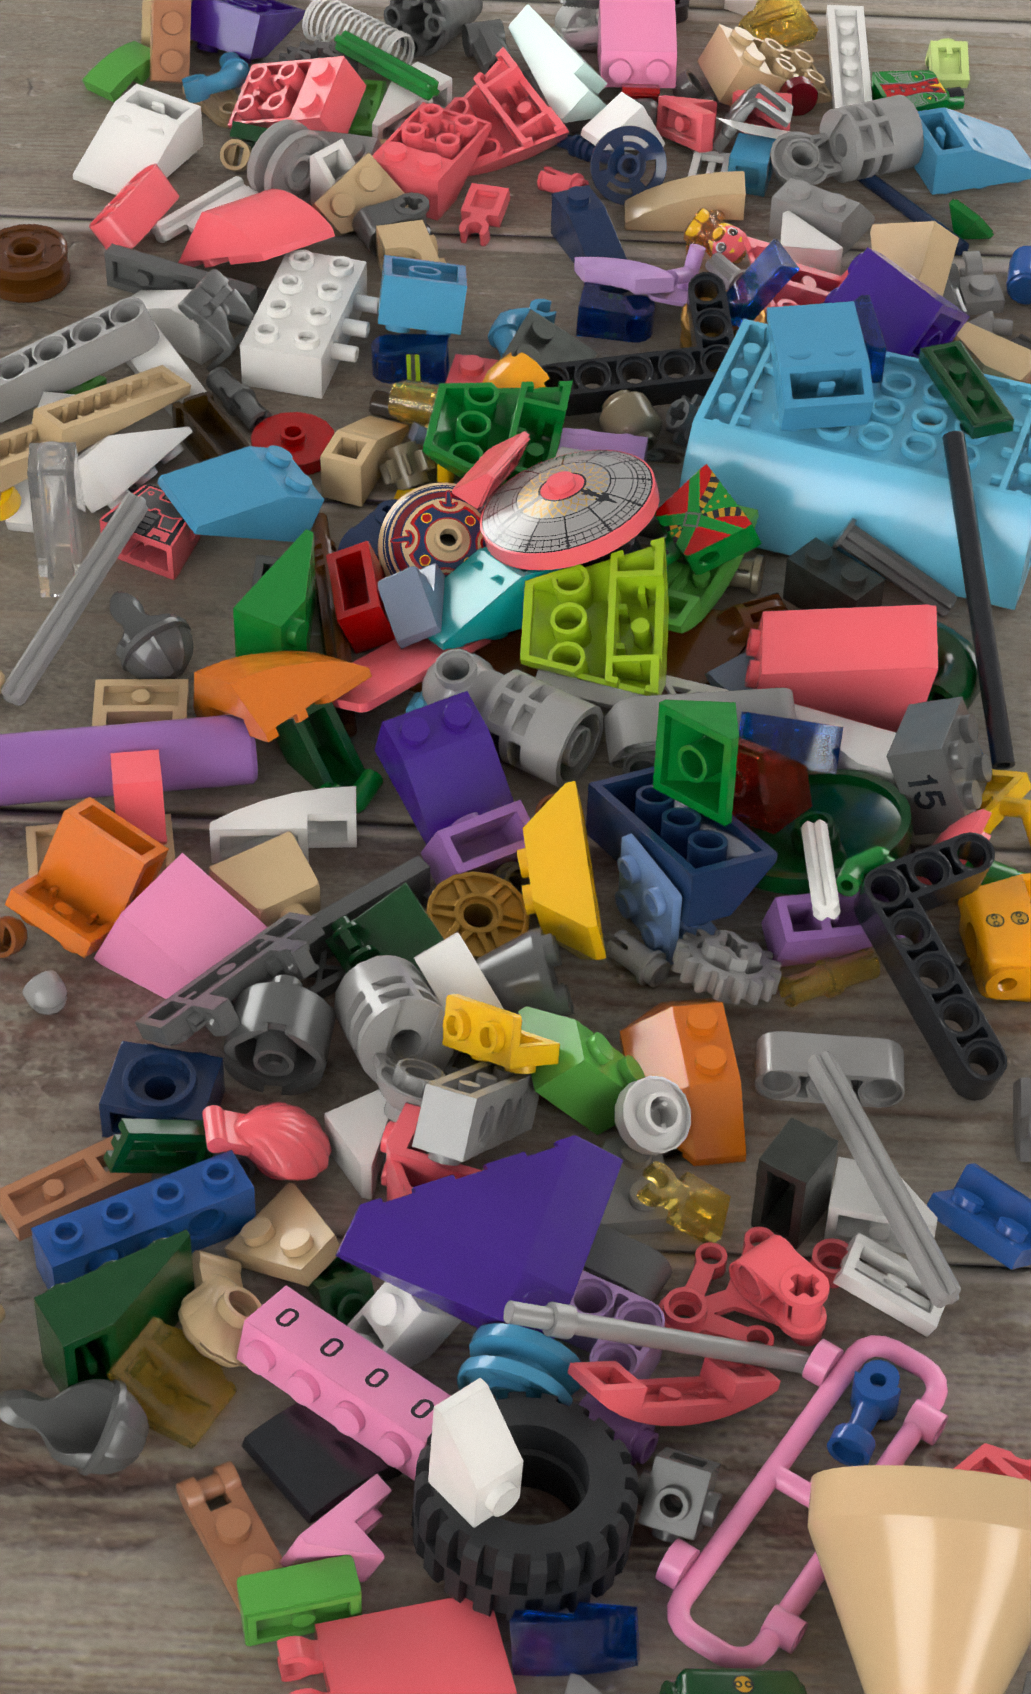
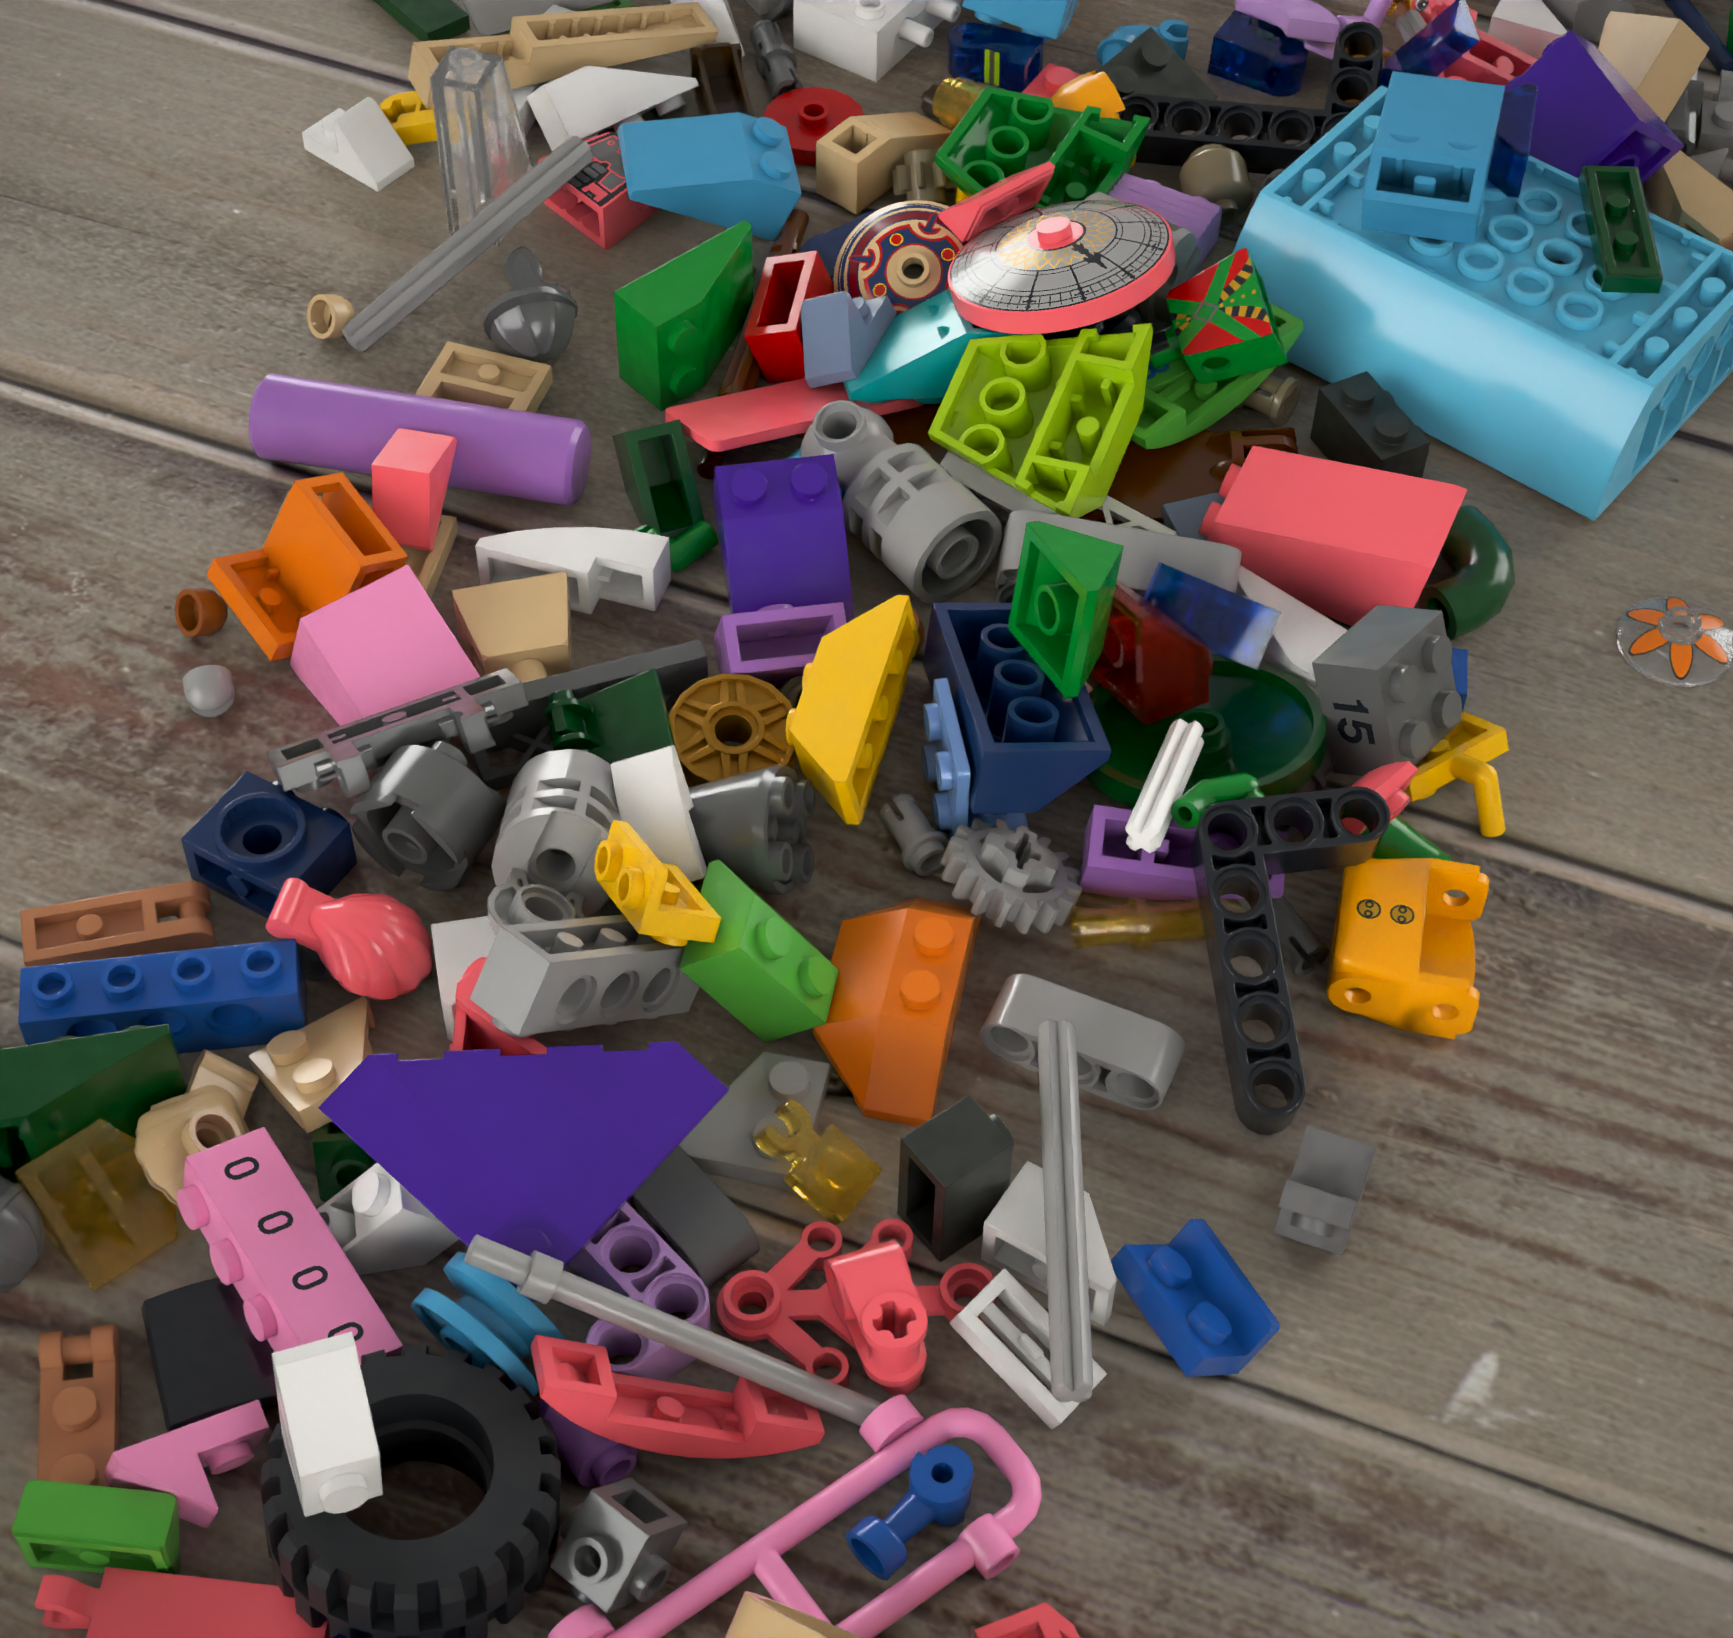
camera: 20 degrees right, 5 degrees up
dark green tile [103,1118,214,1174] -> none
orange wedge [193,651,372,743] -> none
white plate [615,1076,691,1156] -> none
dark grey axle [832,518,957,617] -> none
black piece [942,431,1015,770] -> none

